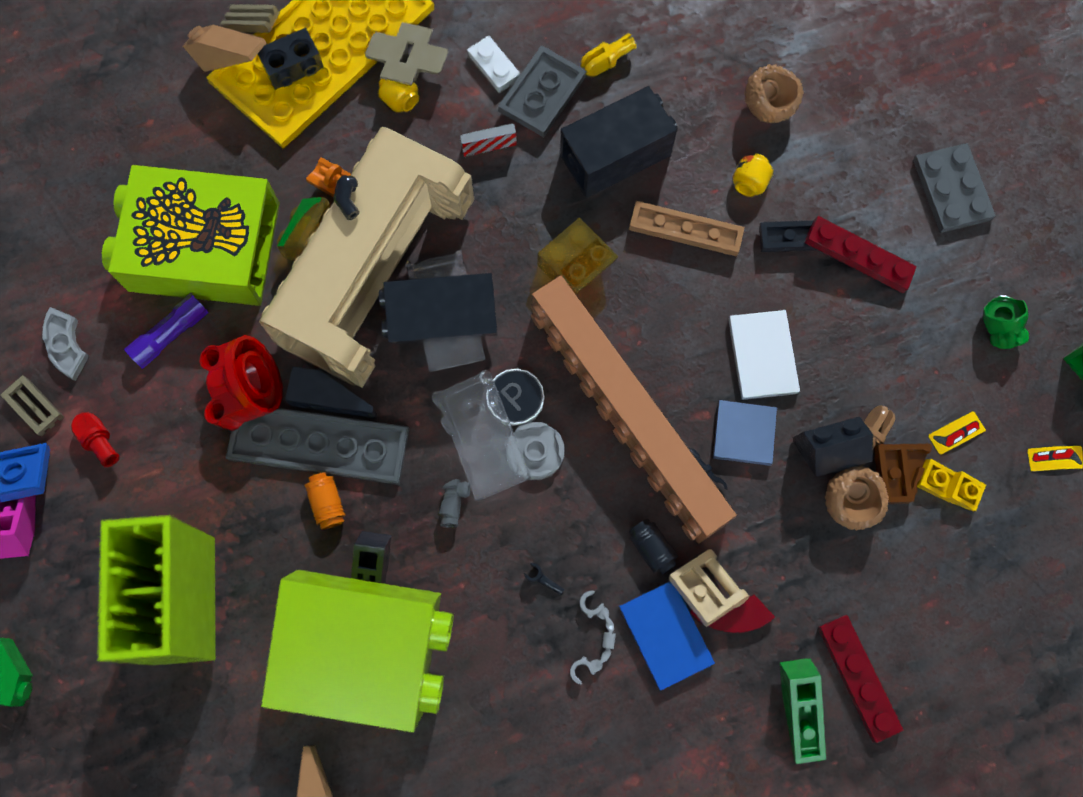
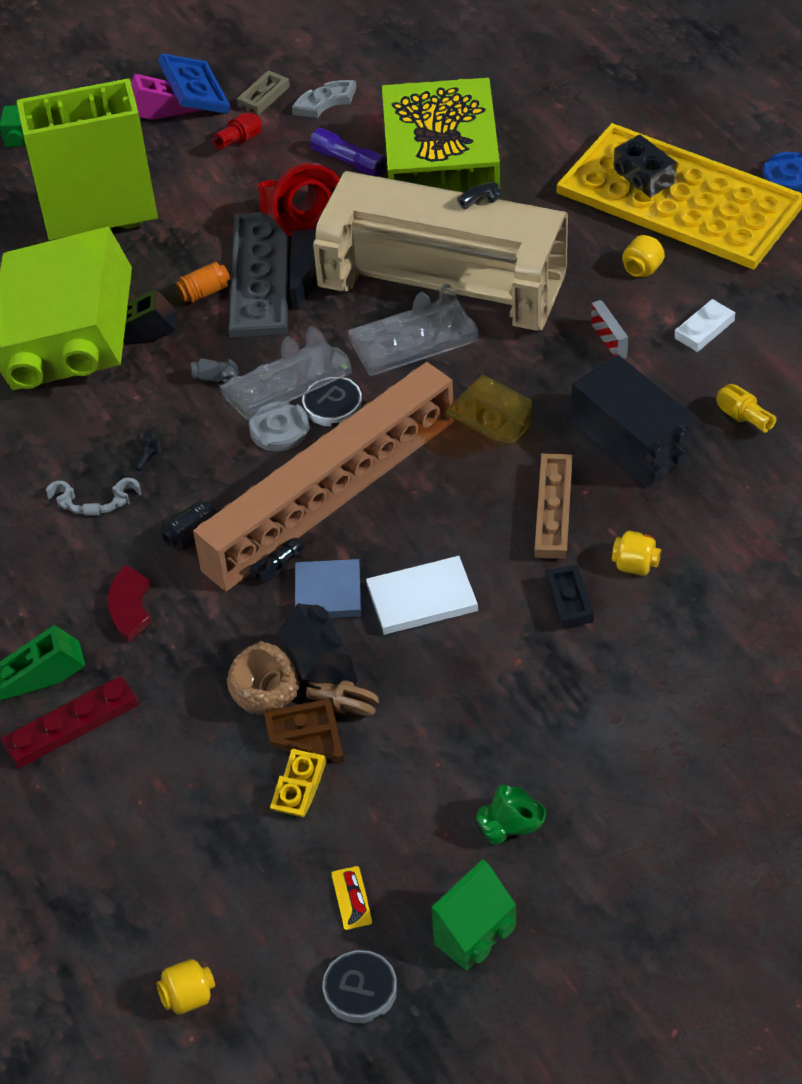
camera: 85 degrees right, 25 degrees down
medium nougat slope [183,25,266,72] -> none
dark tan tile [220,5,279,33] -> none
dark tan piece [365,22,448,86] -> none
black brick [379,273,498,344] -> none
dark grey plate [498,45,587,138] -> none
blue tile [619,582,715,691] -> none
tan plate [669,549,750,627] -> none
medium nougat hair [745,64,804,123] -> none
dark red plate [804,216,917,293] -> none
dark grey plate [913,143,996,233] -> none
yellow sticker [929,411,986,454] -> none

